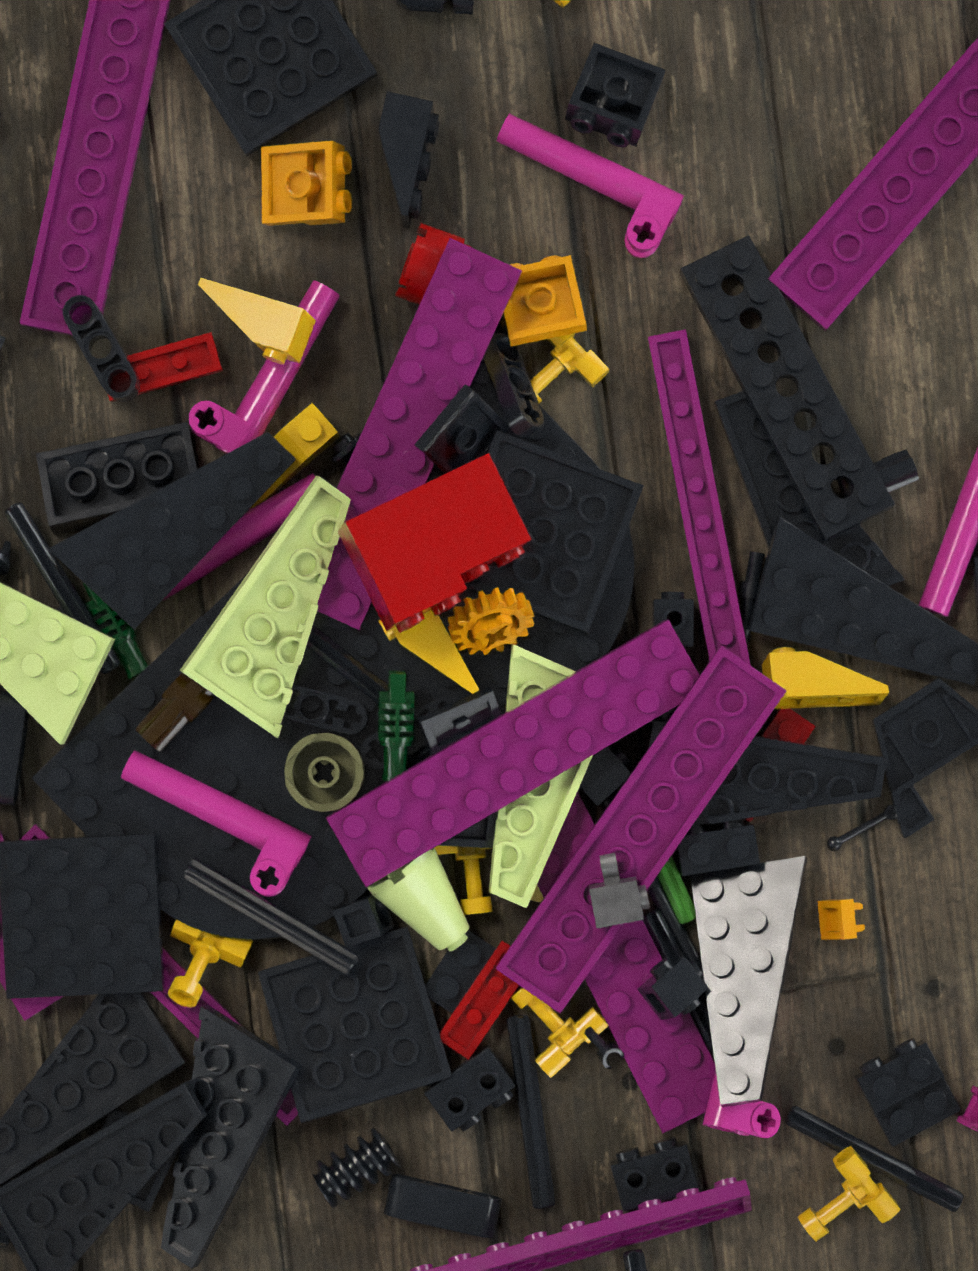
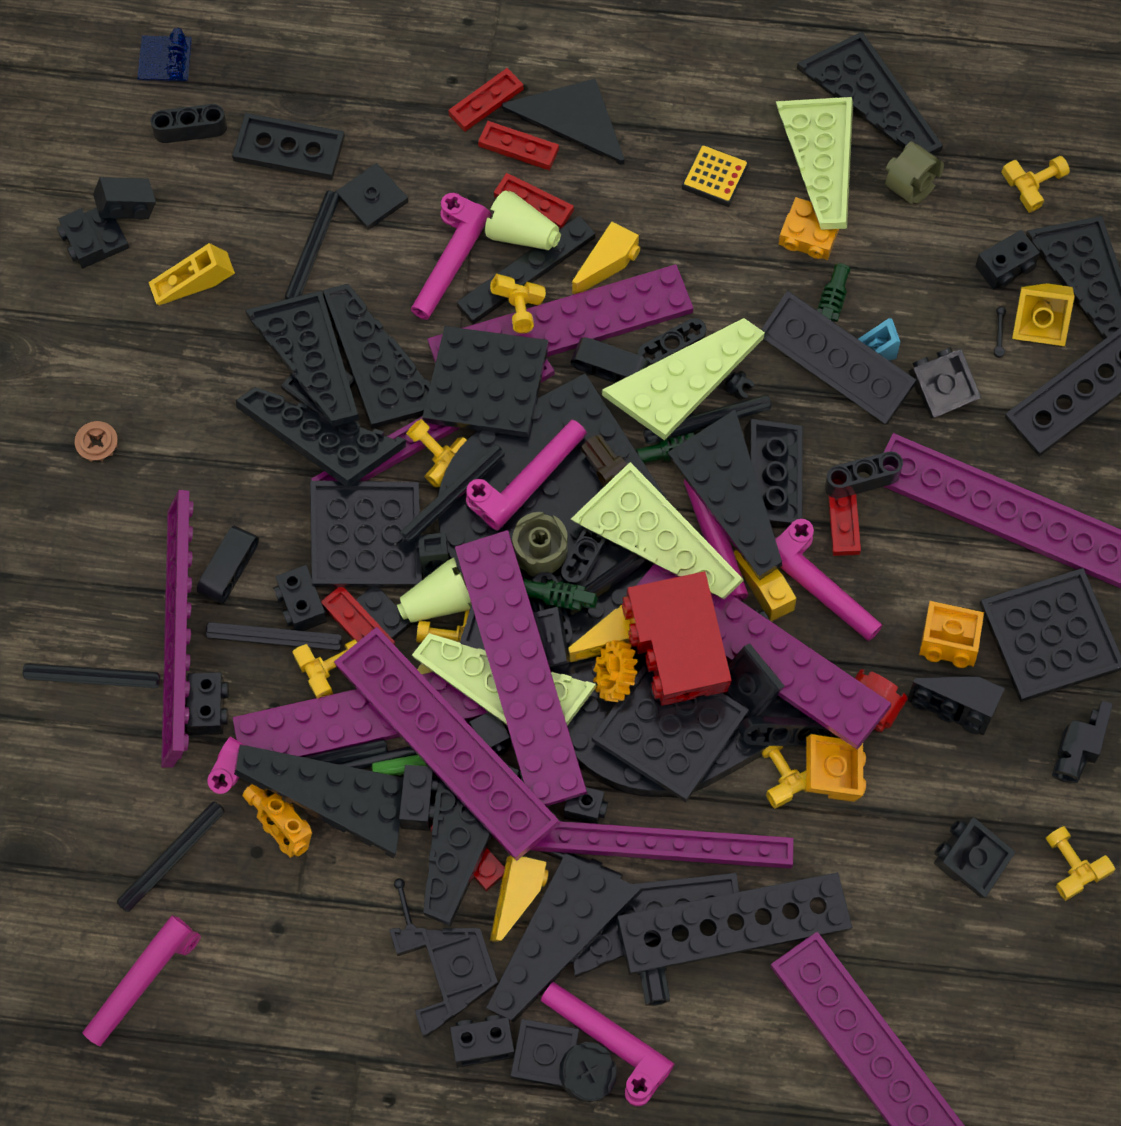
camera: 105 degrees right, 20 degrees down
yellow slope [198,278,316,364] -> none
black piece [313,1127,401,1208] -> none
dark pink axle [496,113,684,258] -> none
black hand [584,1027,624,1069] -> none
flat silver brick [589,853,650,928] -> none
black brick [637,957,708,1020] -> none
yellow bar [798,1146,901,1242] -> none
light orange tile [818,899,865,940] -> none
black plate [854,1038,961,1147] -> none
none -> light orange brick [242,784,312,858]

